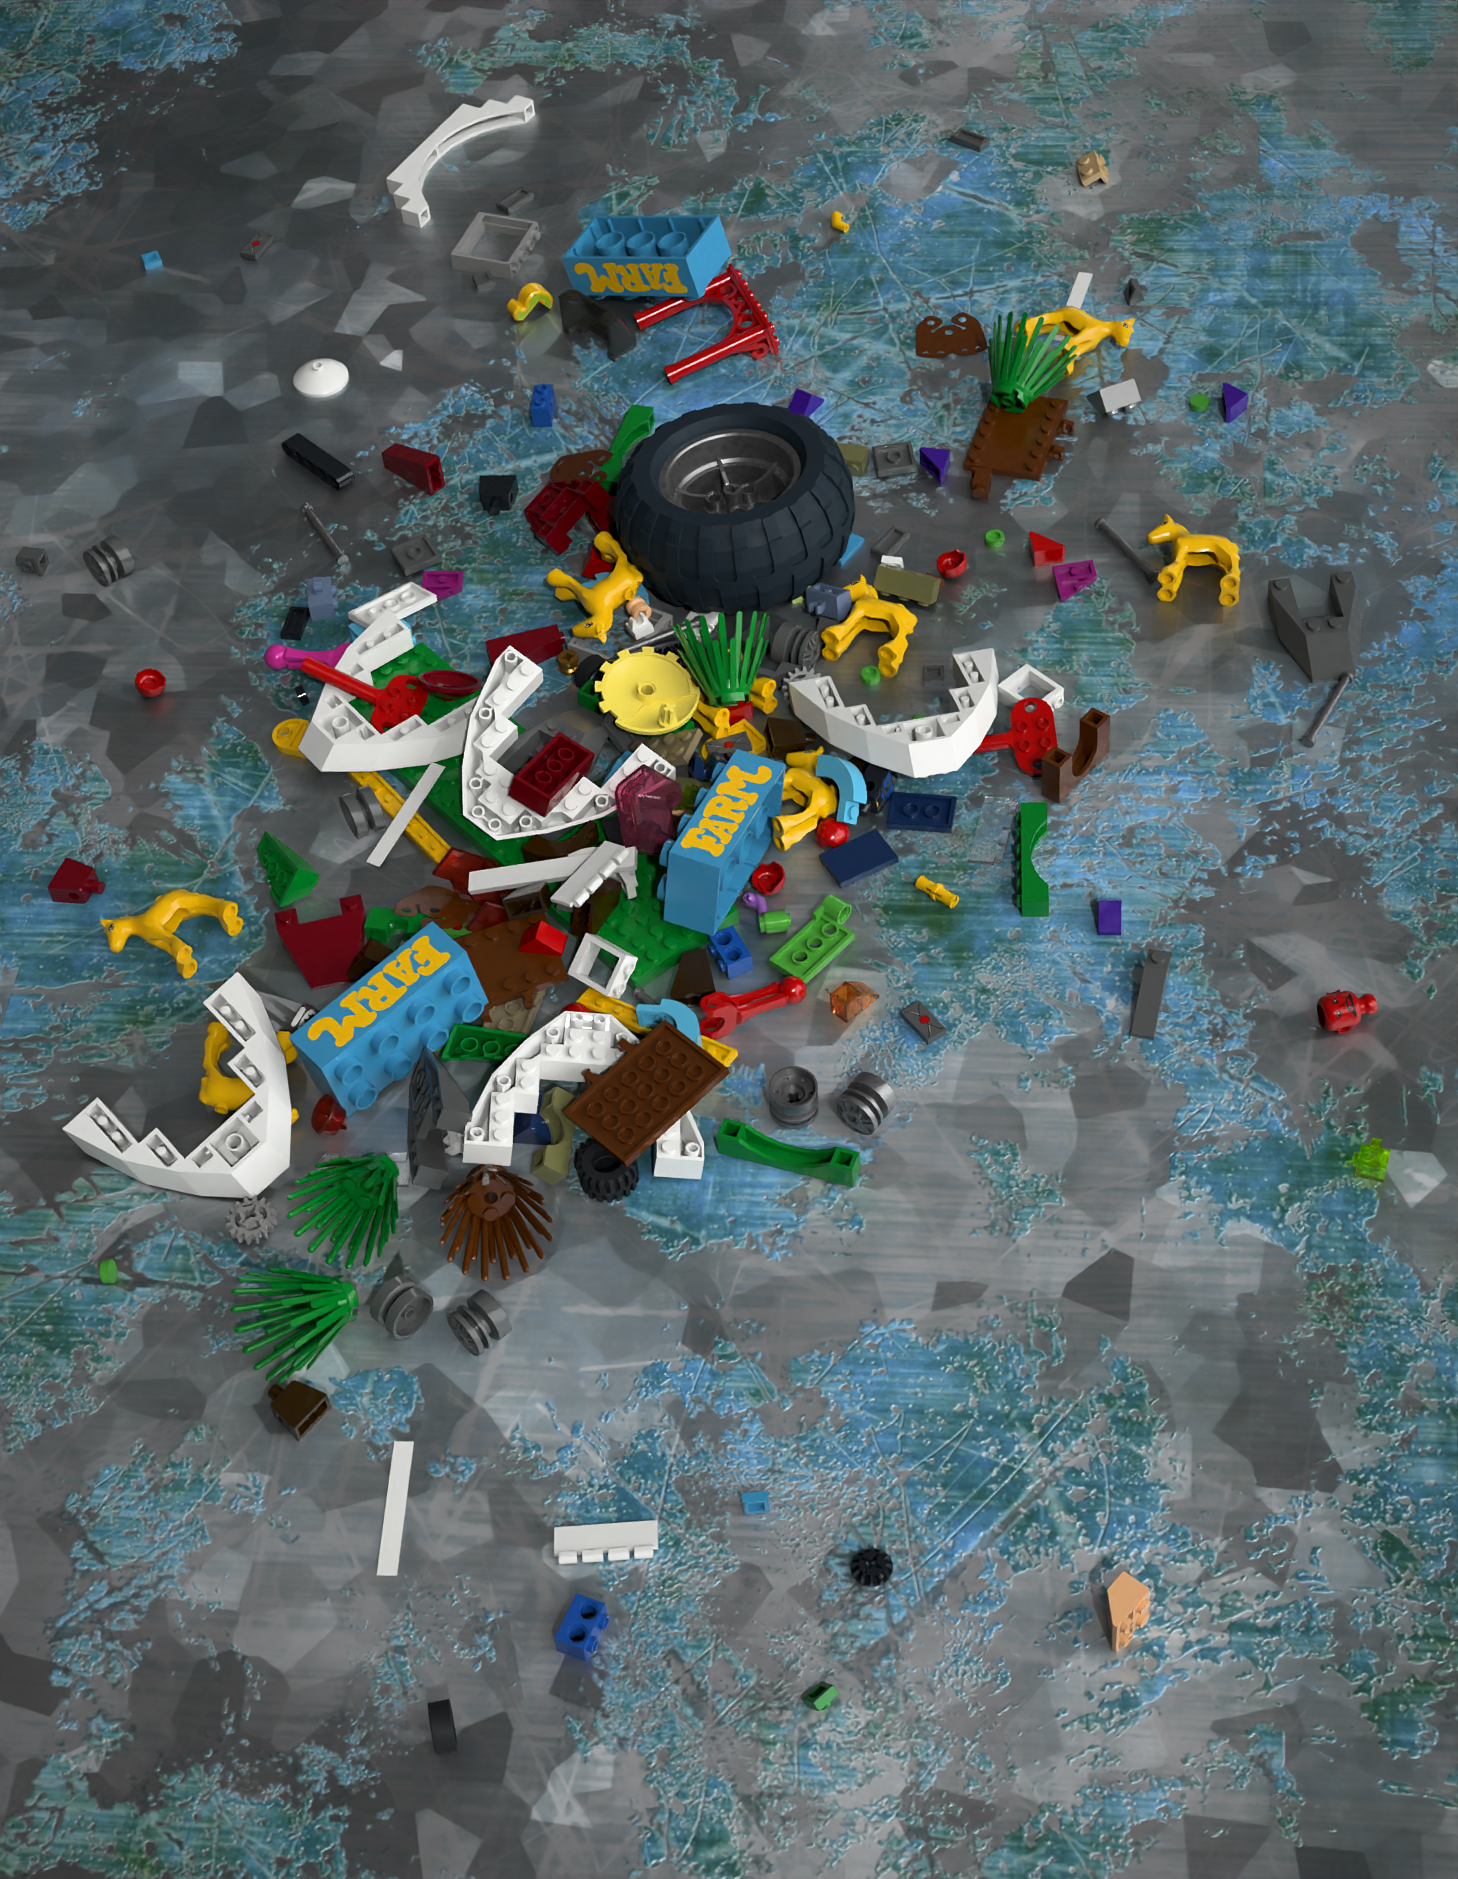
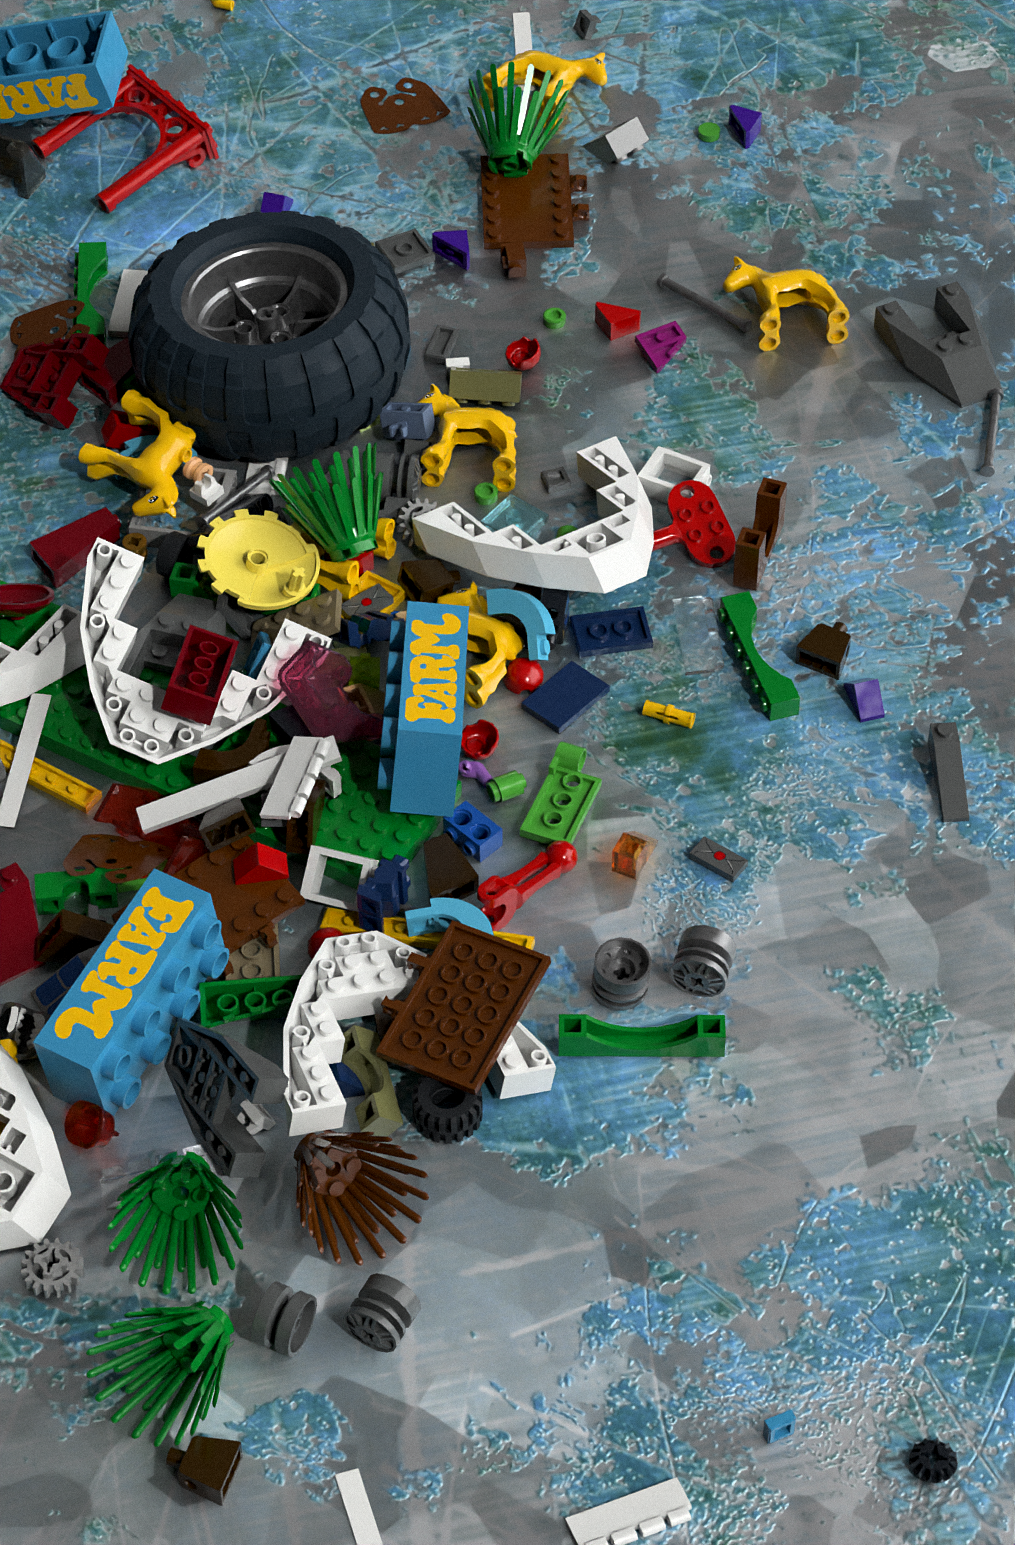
camera: 25 degrees left, 0 degrees up
none -> dark blue hips [356,854,411,934]
none -> clear light blue plate [481,494,549,537]
none -> dark brown torso [795,622,851,680]

